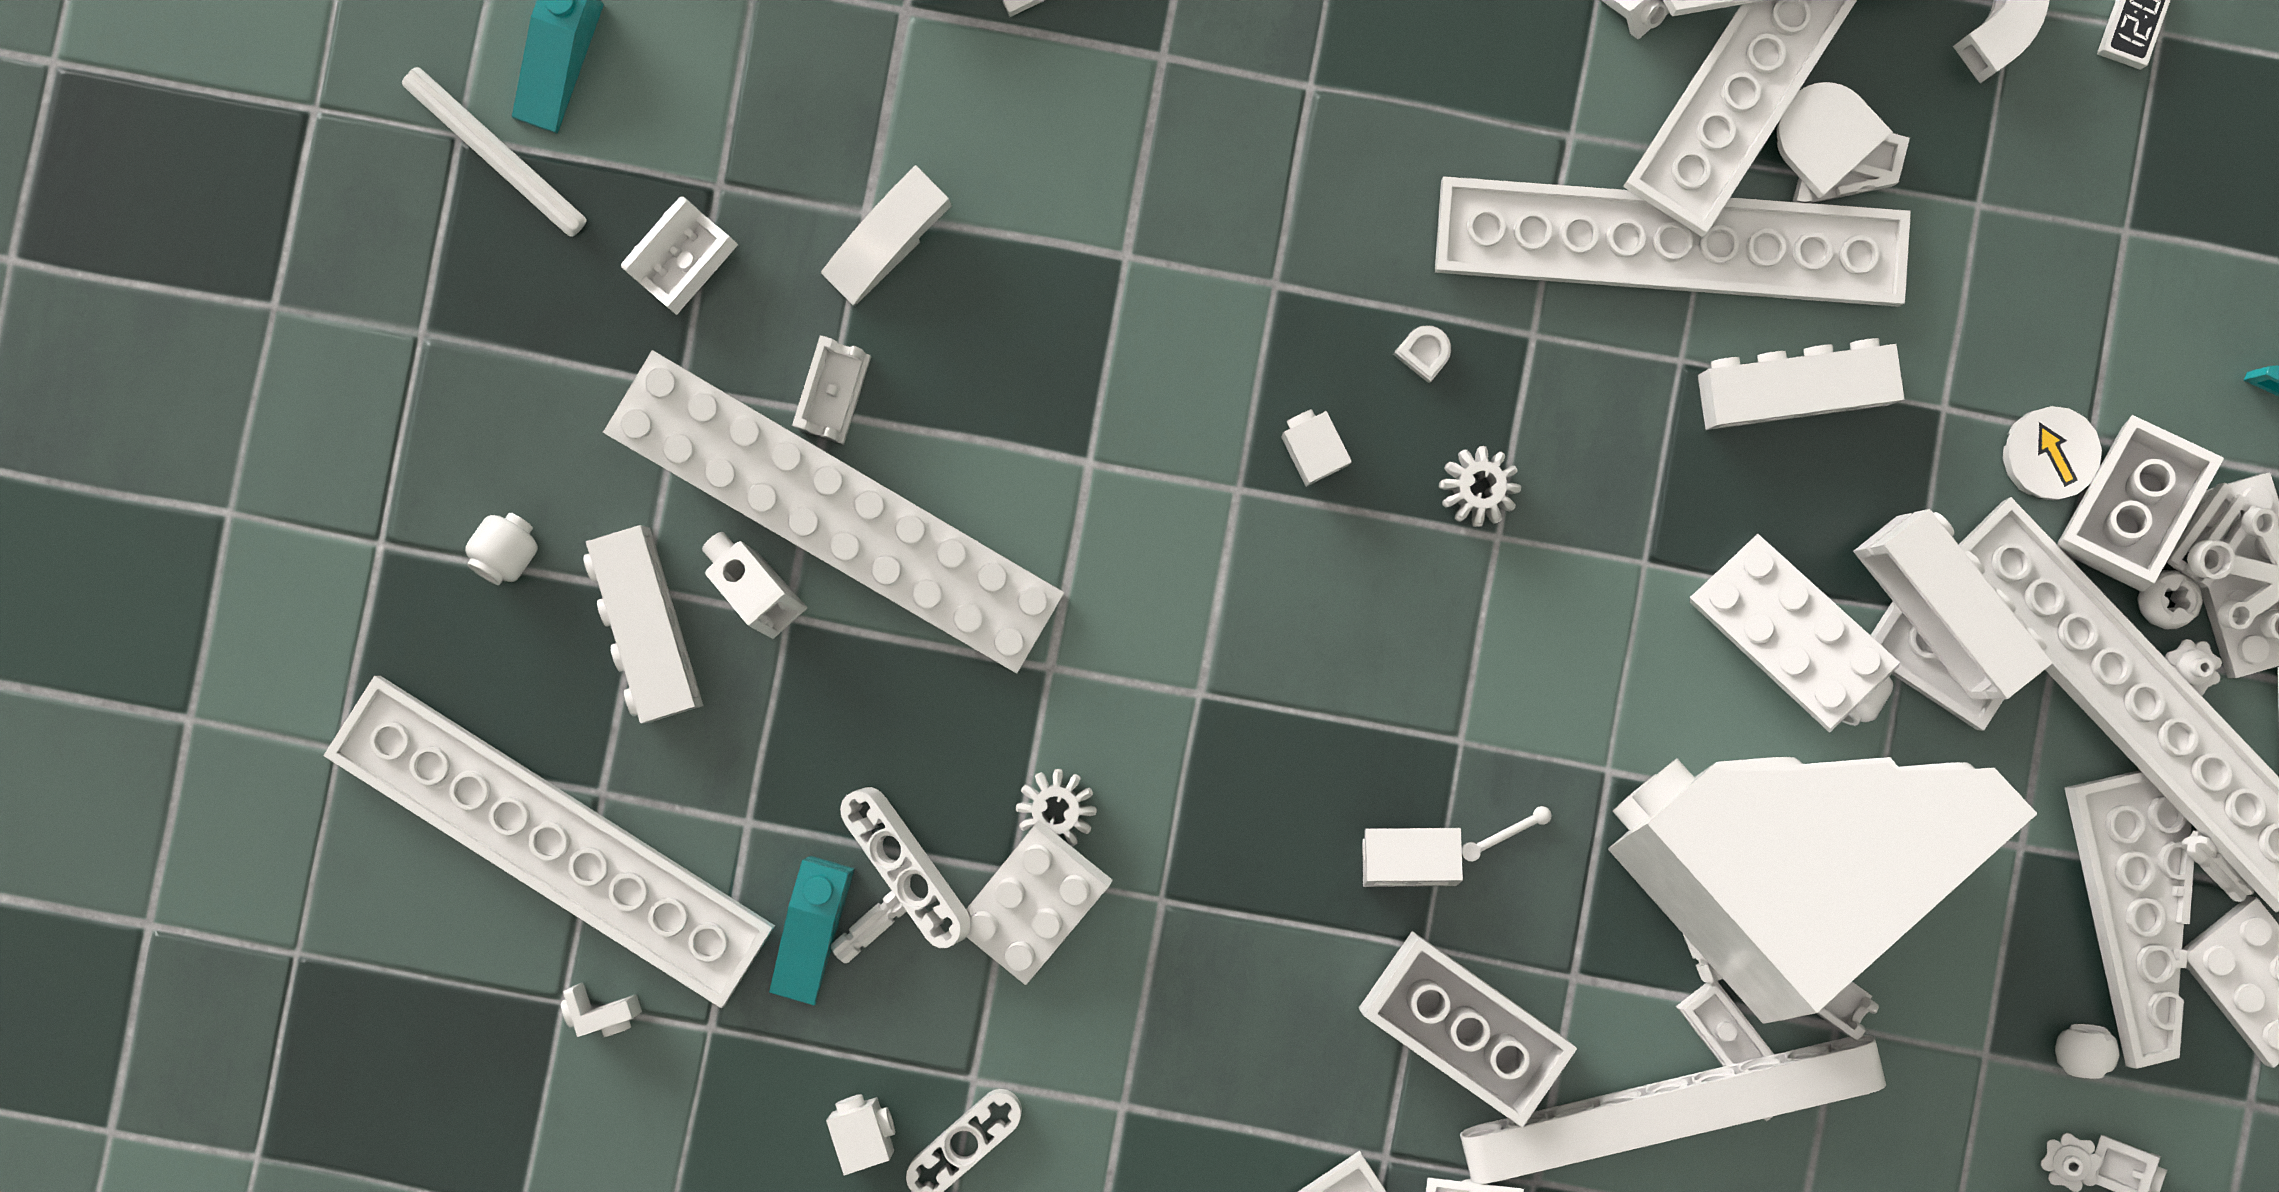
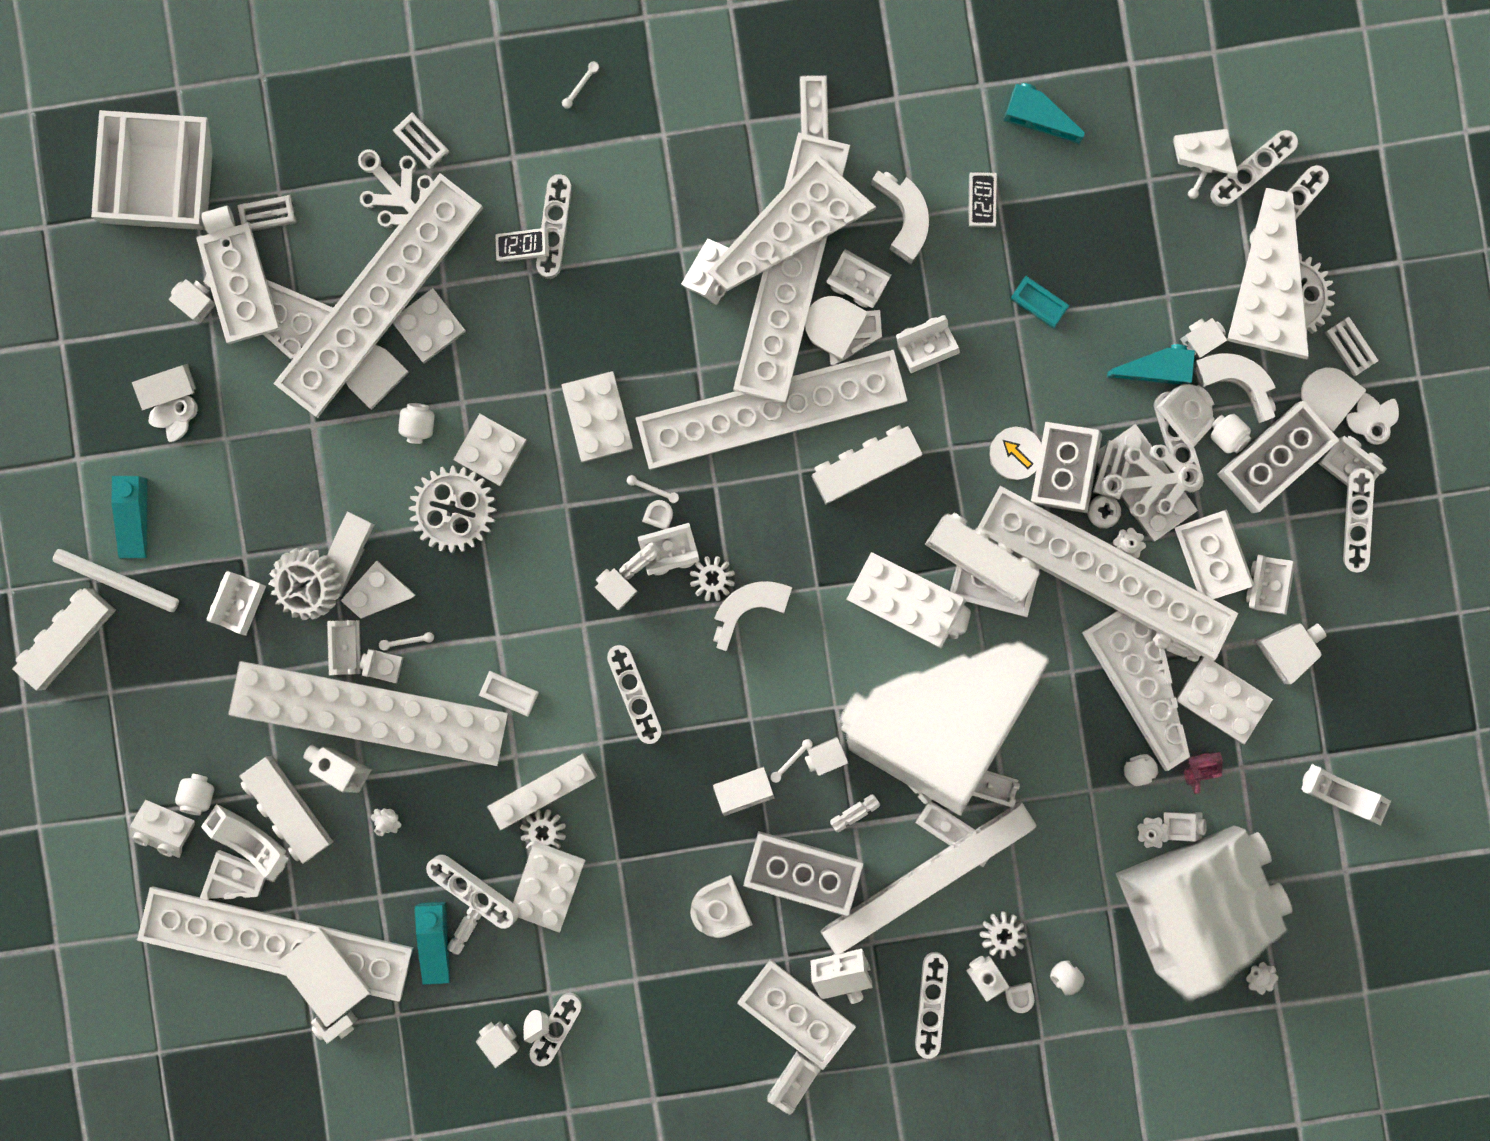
camera: 20 degrees left, 0 degrees up
none -> white brick [13,588,116,691]
none -> white bracket [130,800,195,858]
none -> white wing [200,850,266,900]
none -> white arch [201,804,288,882]
none -> white gear [269,548,342,620]
none -> white tile [277,928,371,1027]
none -> white wing [341,561,416,619]
none -> white bracket [360,649,404,683]
none -> white plant [371,808,401,836]
none -> white hinge [379,632,434,650]
none -> white head [398,403,434,444]
none -> white gear [409,466,497,553]
none -> white plate [453,414,527,487]
none -> white tile [479,671,539,717]
none -> white brick [487,753,597,830]
none -> white tile [524,1010,549,1043]
none -> white plate [561,371,633,462]
none -> white beam [607,645,662,744]
none -> white axle [619,543,660,579]
none -> white hinge [627,475,679,503]
none -> white bracket [638,523,699,575]
none -> white tile [690,875,753,938]
none -> white arch [713,582,792,651]
none -> white brick [805,737,848,776]
none -> white bracket [826,249,891,308]
none -> white axle [830,794,880,832]
none -> white bracket [896,315,960,373]
none -> teal tile [1010,276,1070,329]
none -> clear pink bracket [1184,752,1223,794]

